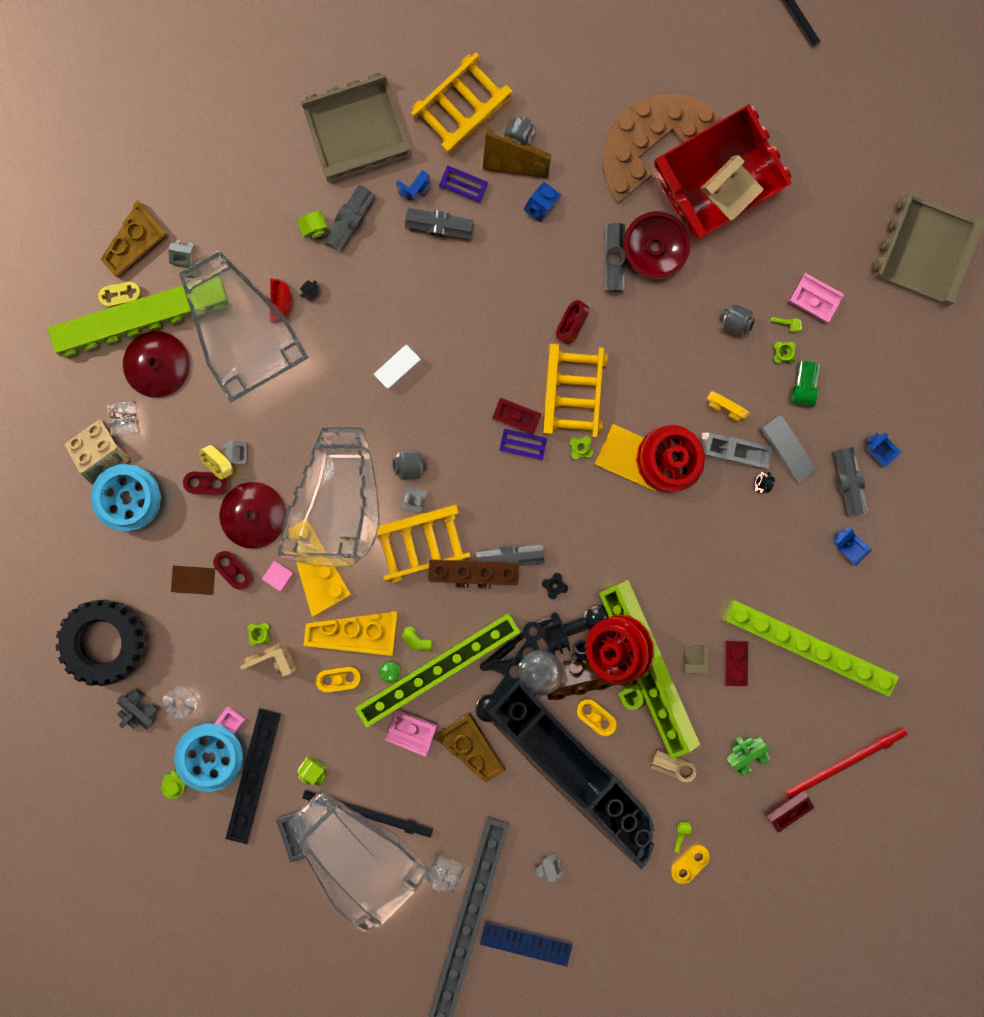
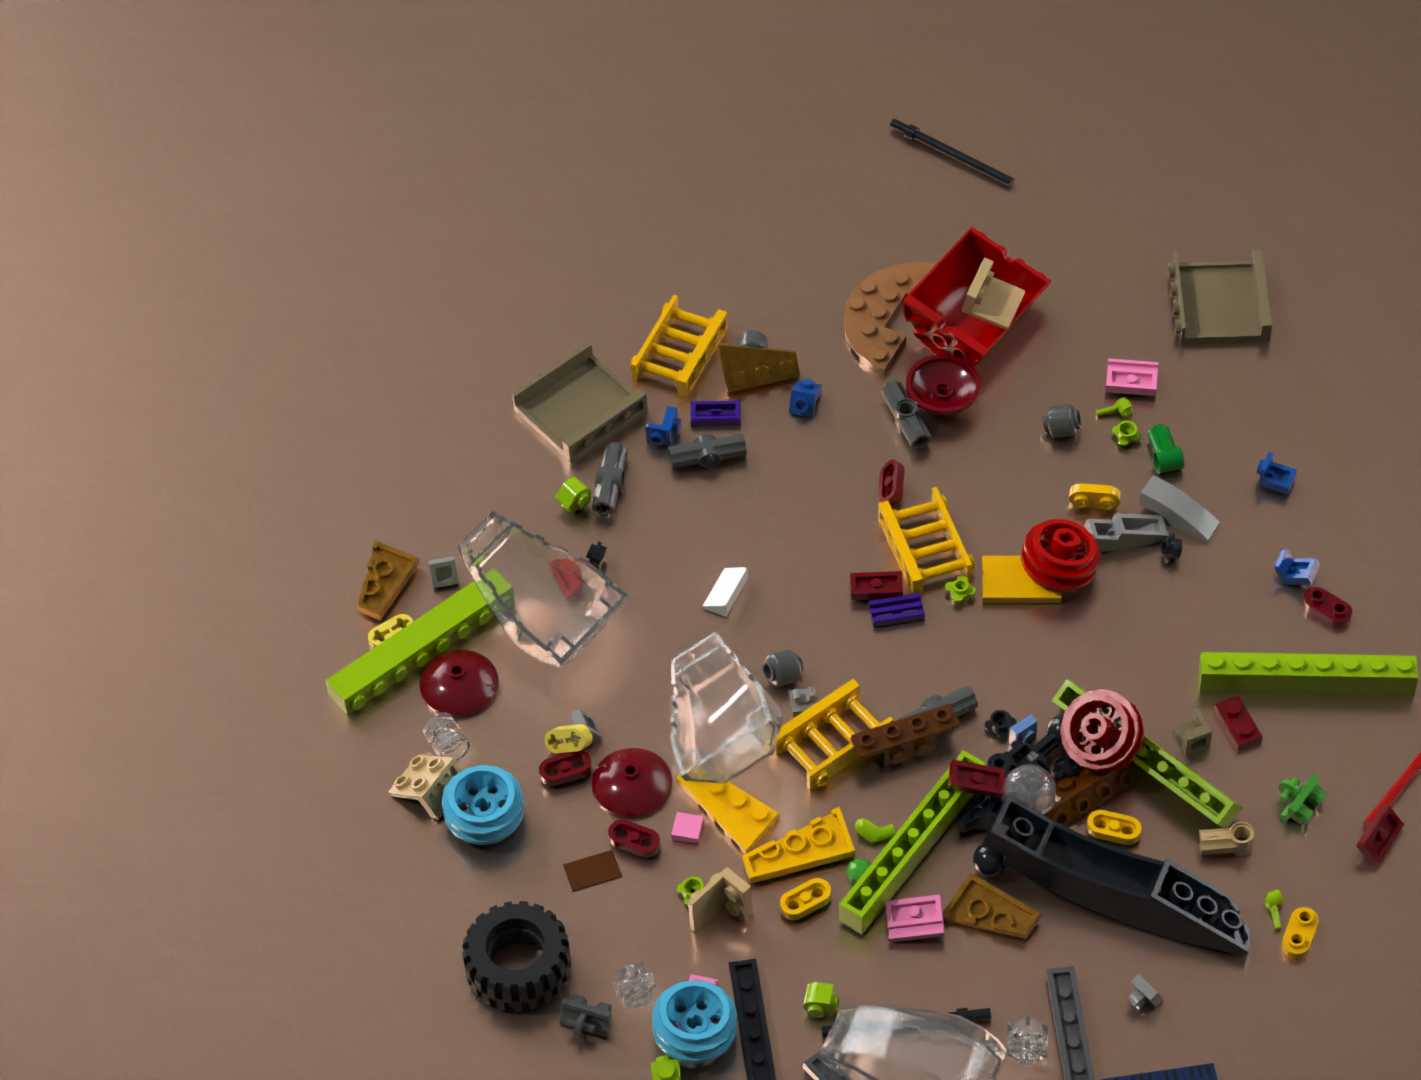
camera: 20 degrees left, 35 degrees down
lime plate [618,681,647,710] -> none
dark grey piece [834,447,868,517] -> none
none -> dark red plate [948,759,1005,798]
none -> medium blue plate [1009,714,1037,744]
none -> dark red plate [1303,587,1353,628]

